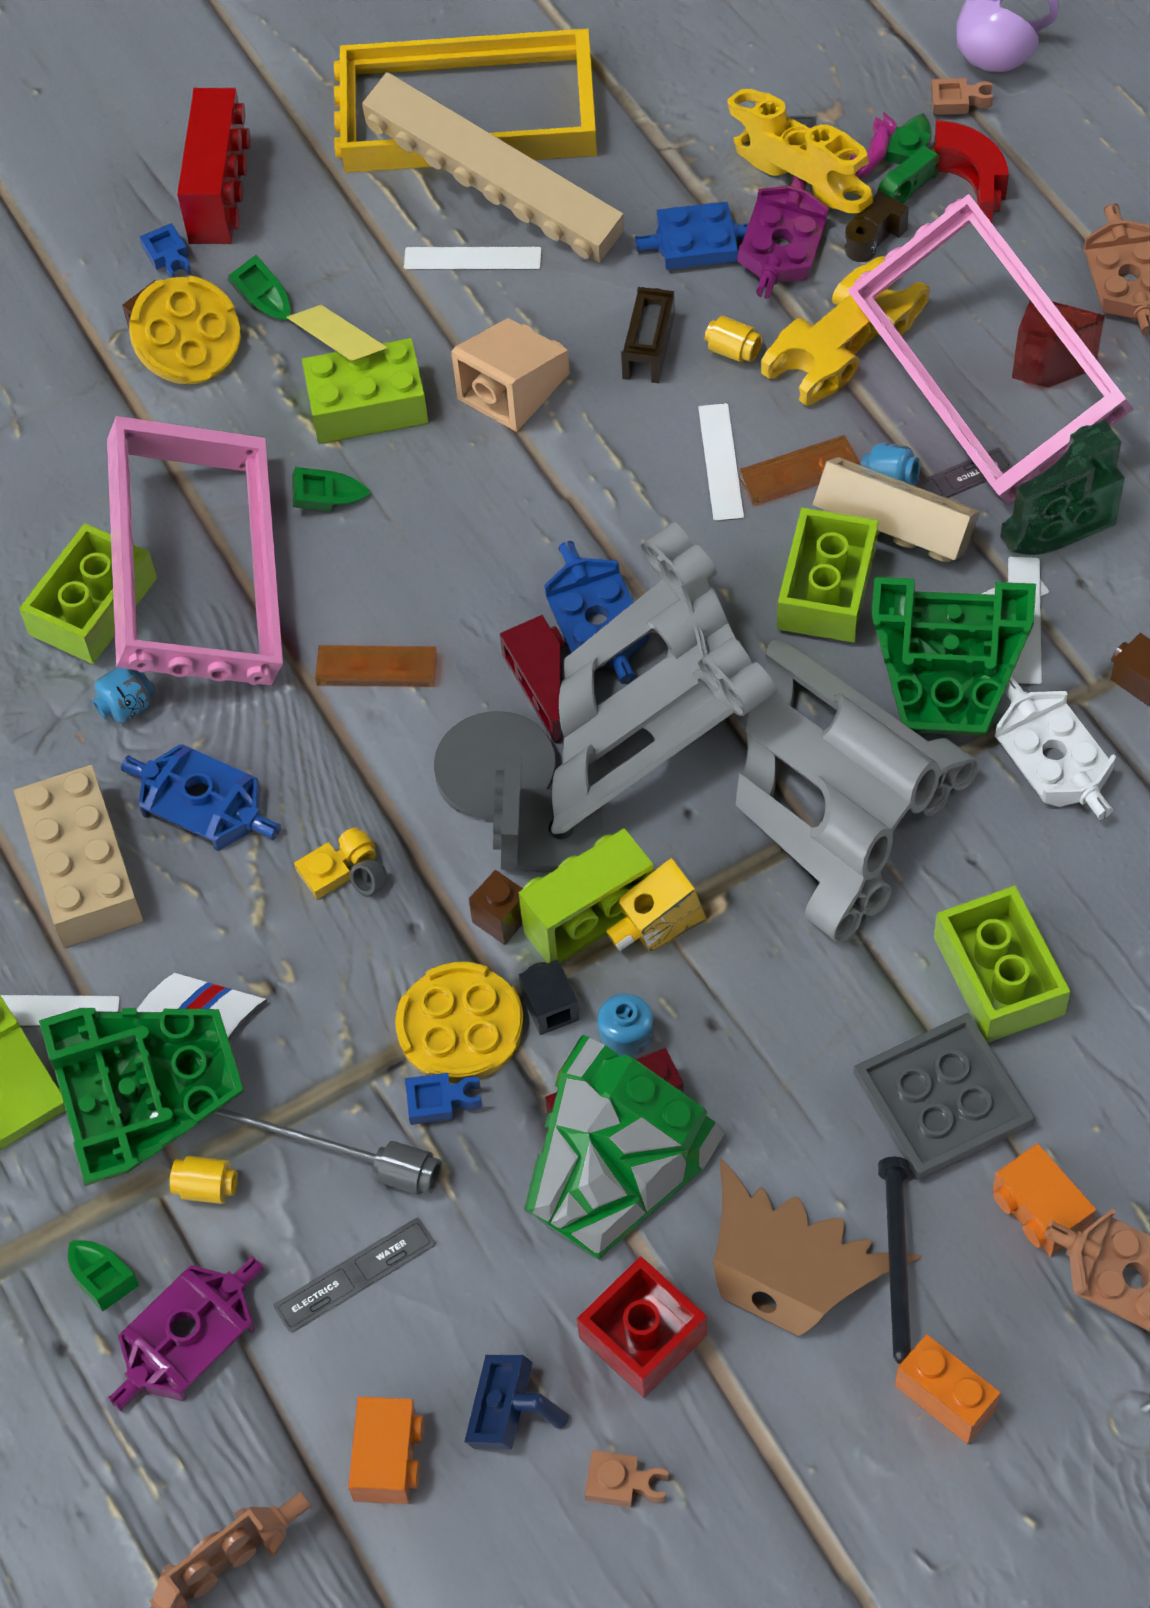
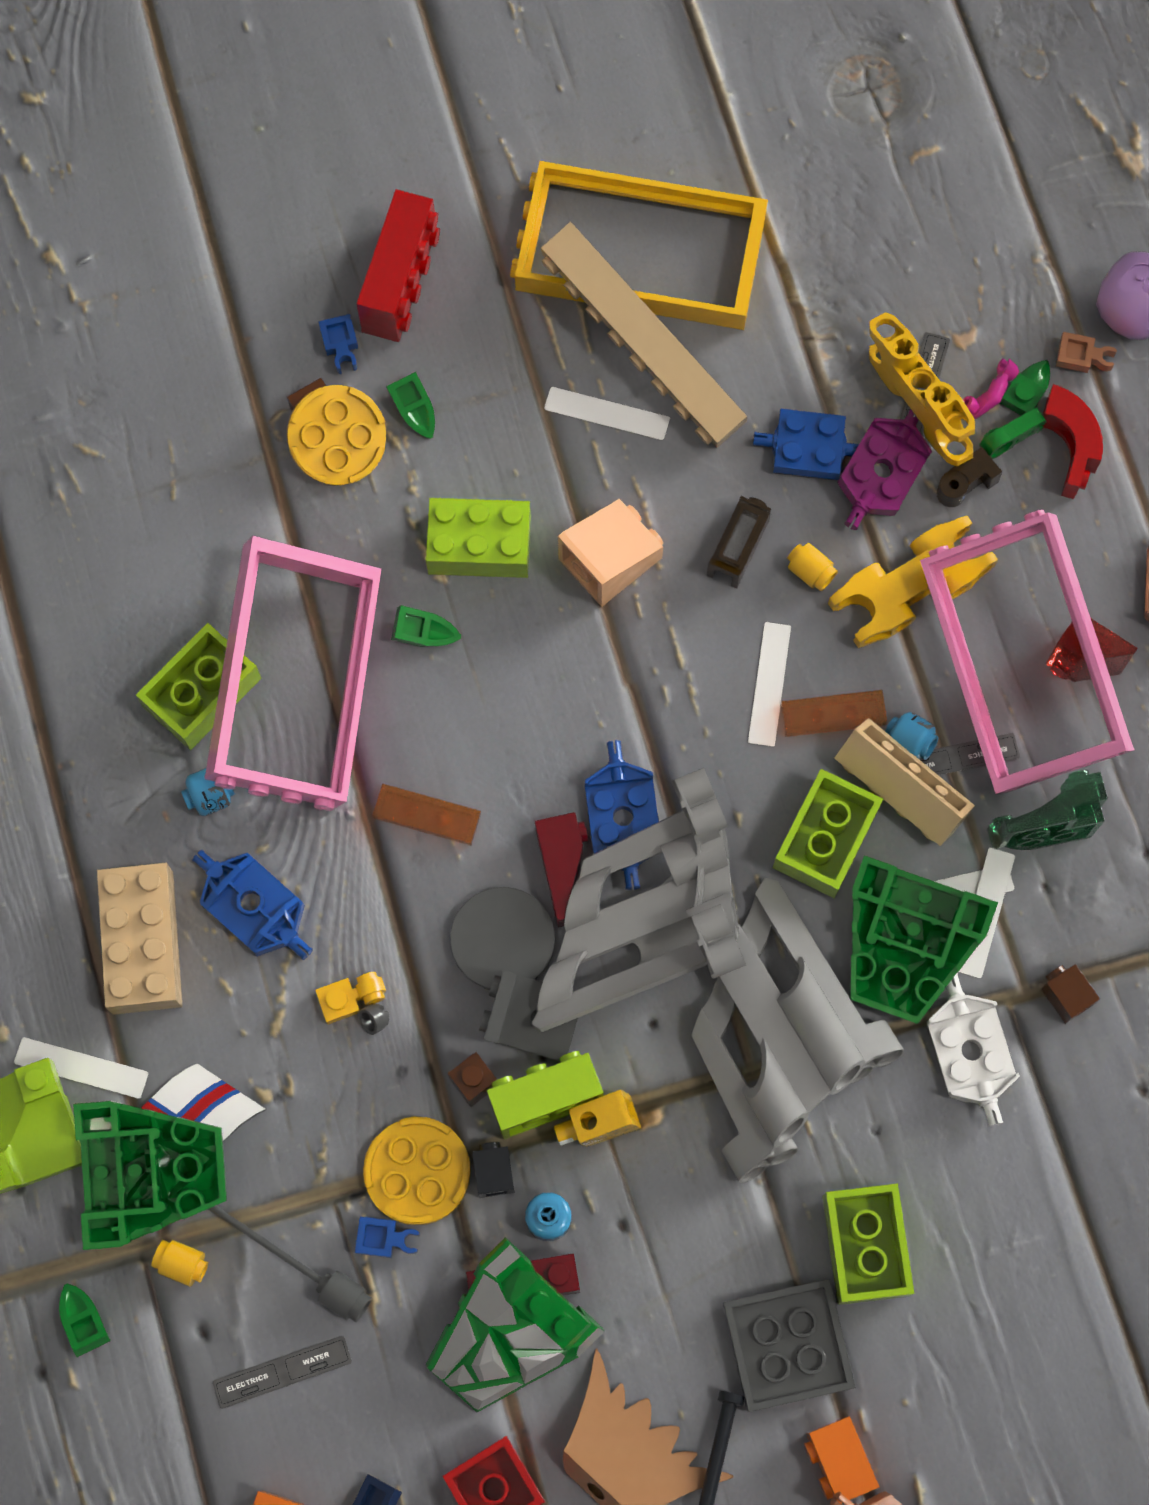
camera: 10 degrees right, 15 degrees up
magenta plate [107,1256,264,1412] -> none
light yellow sticker [286,305,388,361] -> none

